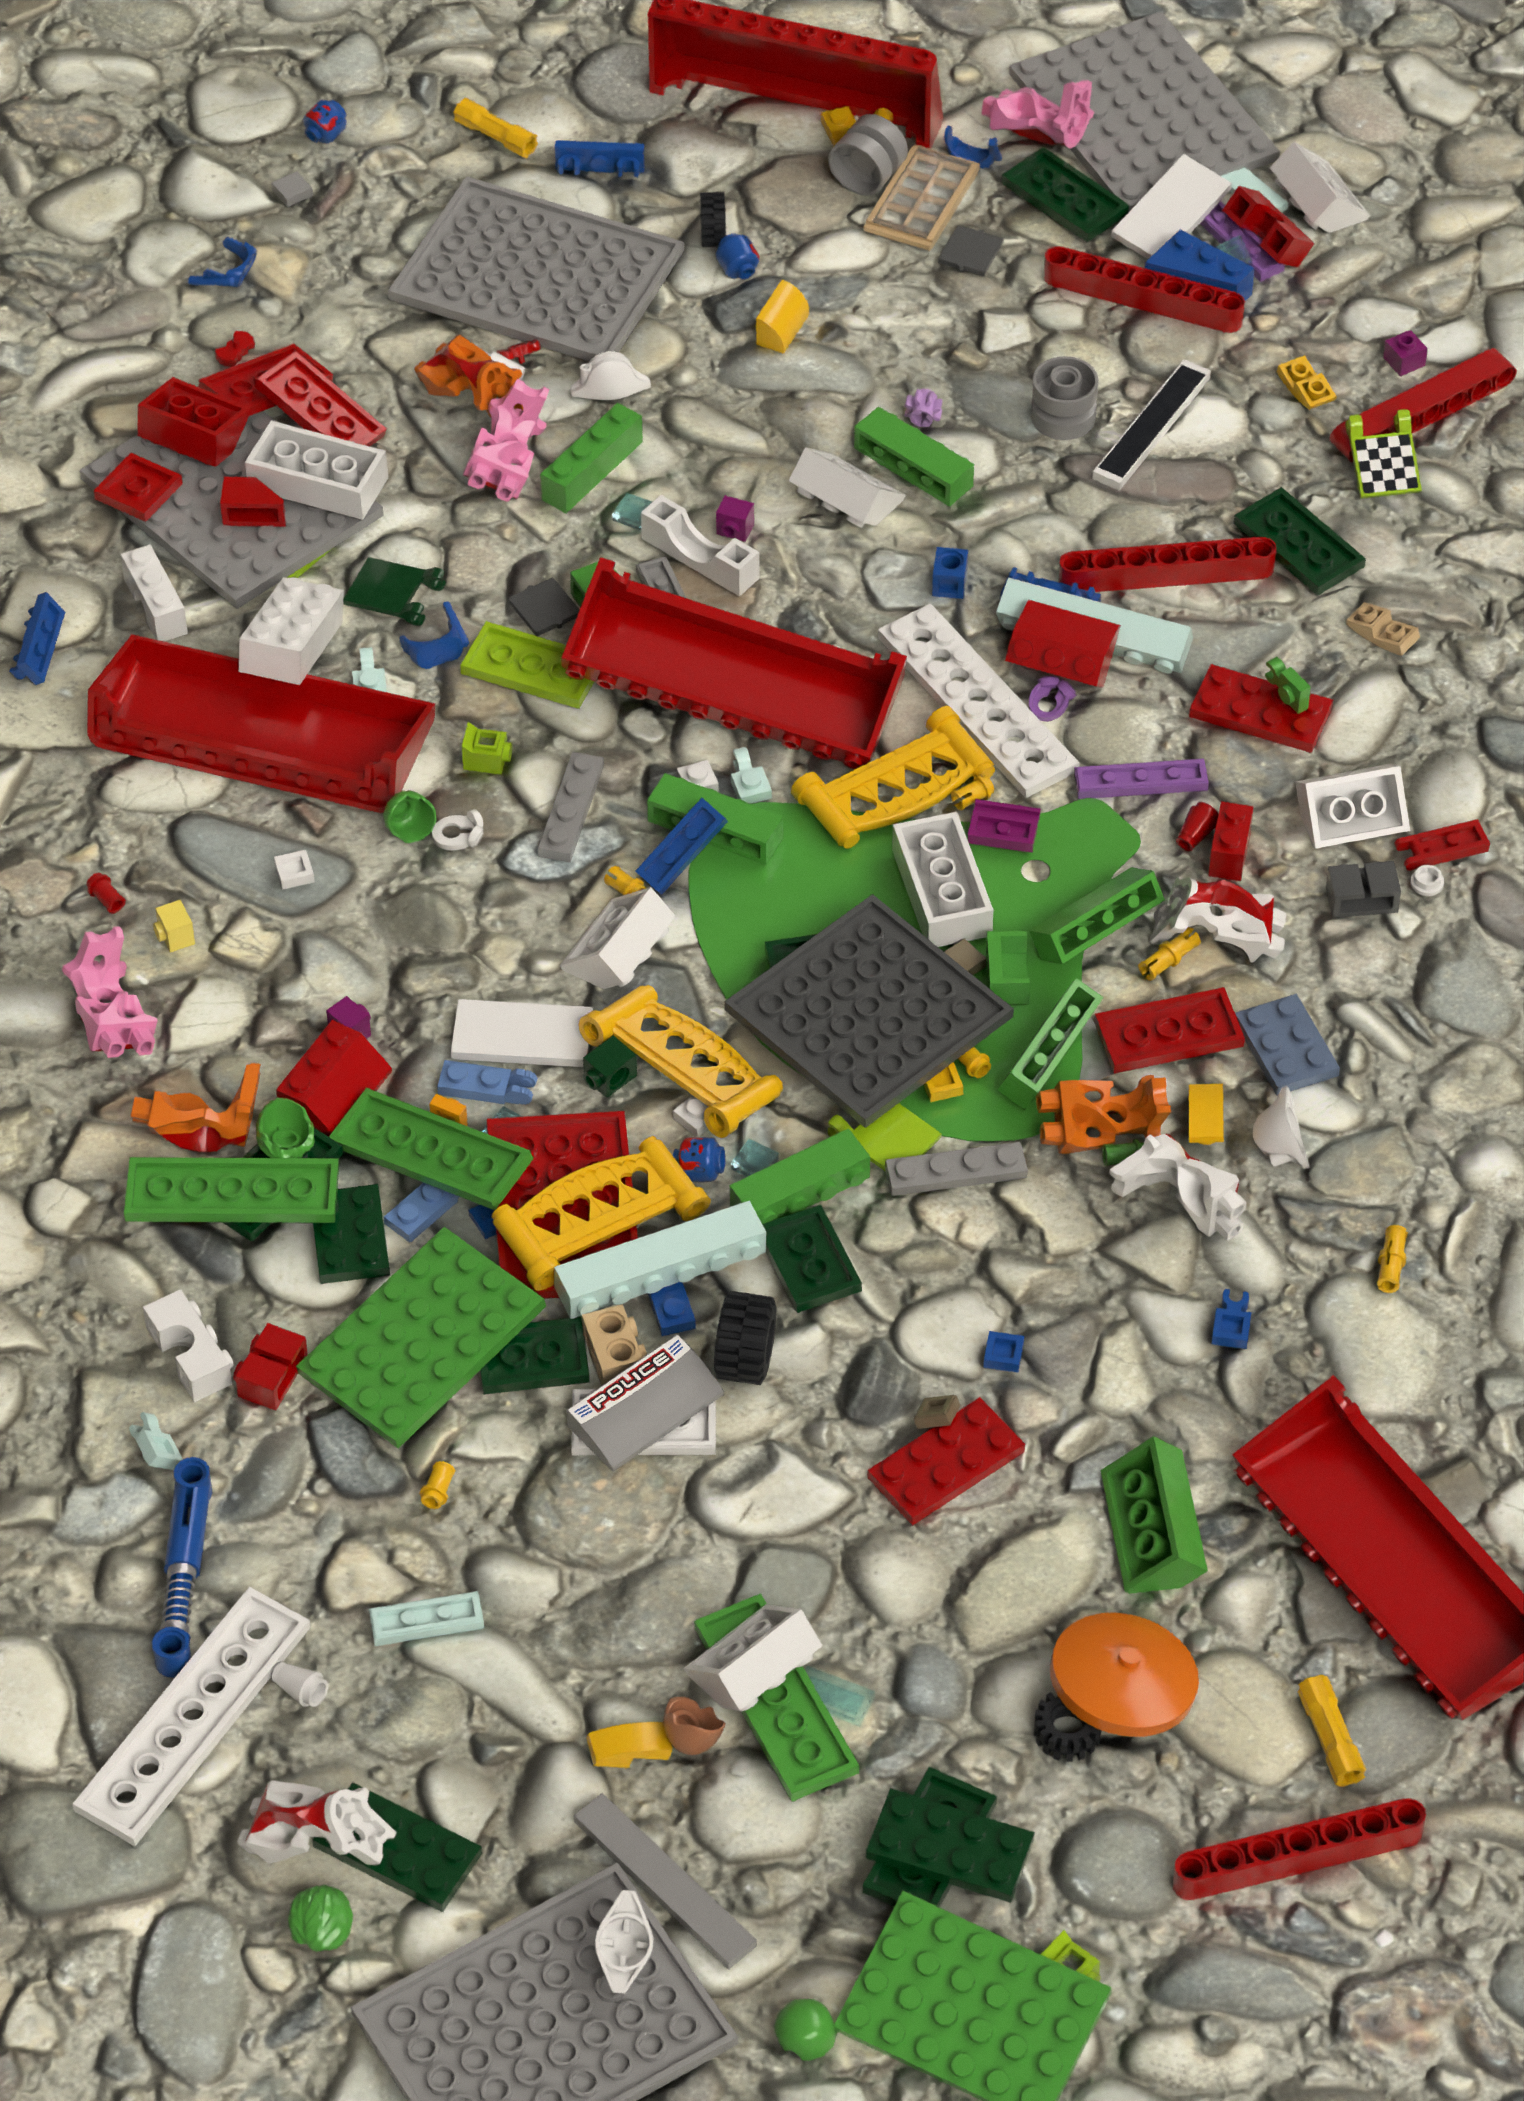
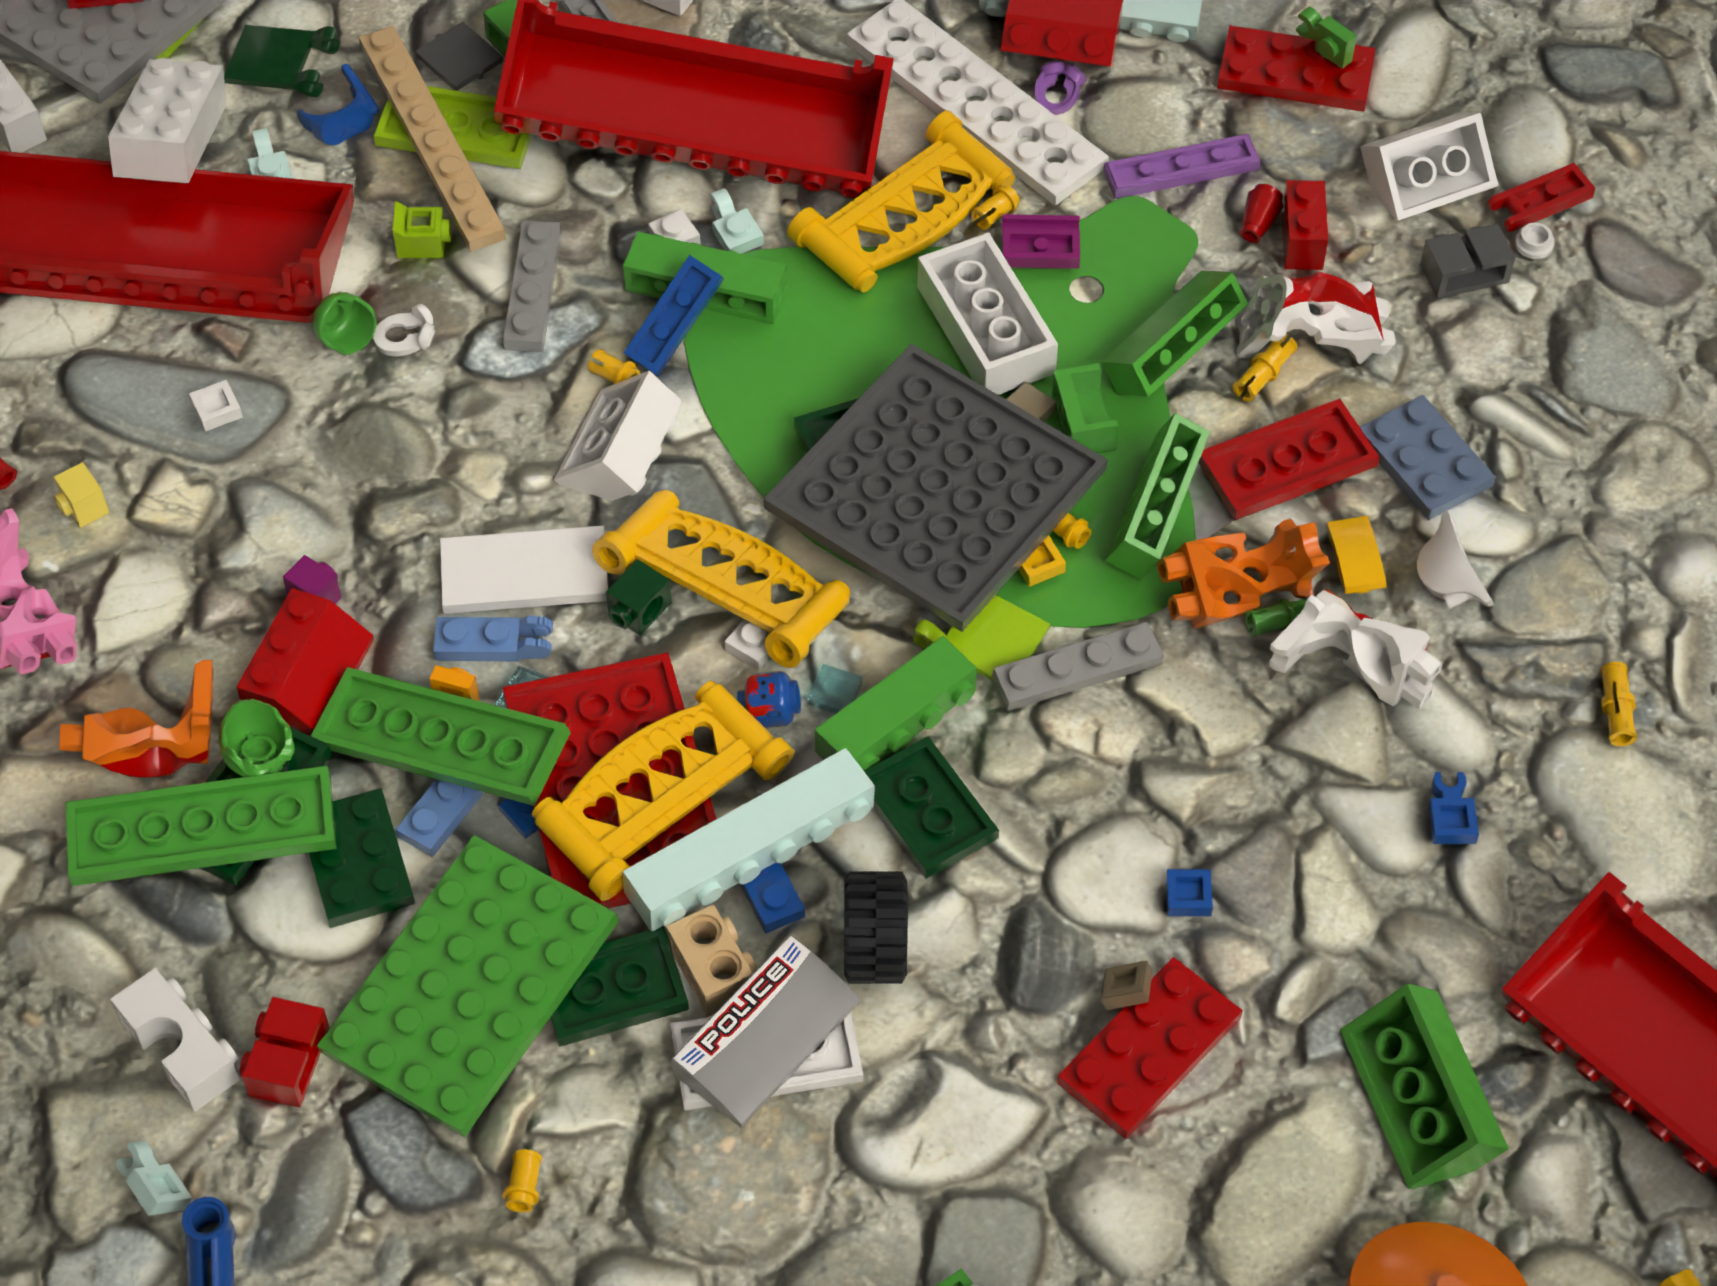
camera: 10 degrees left, 5 degrees up
none -> tan plate [359,25,506,252]

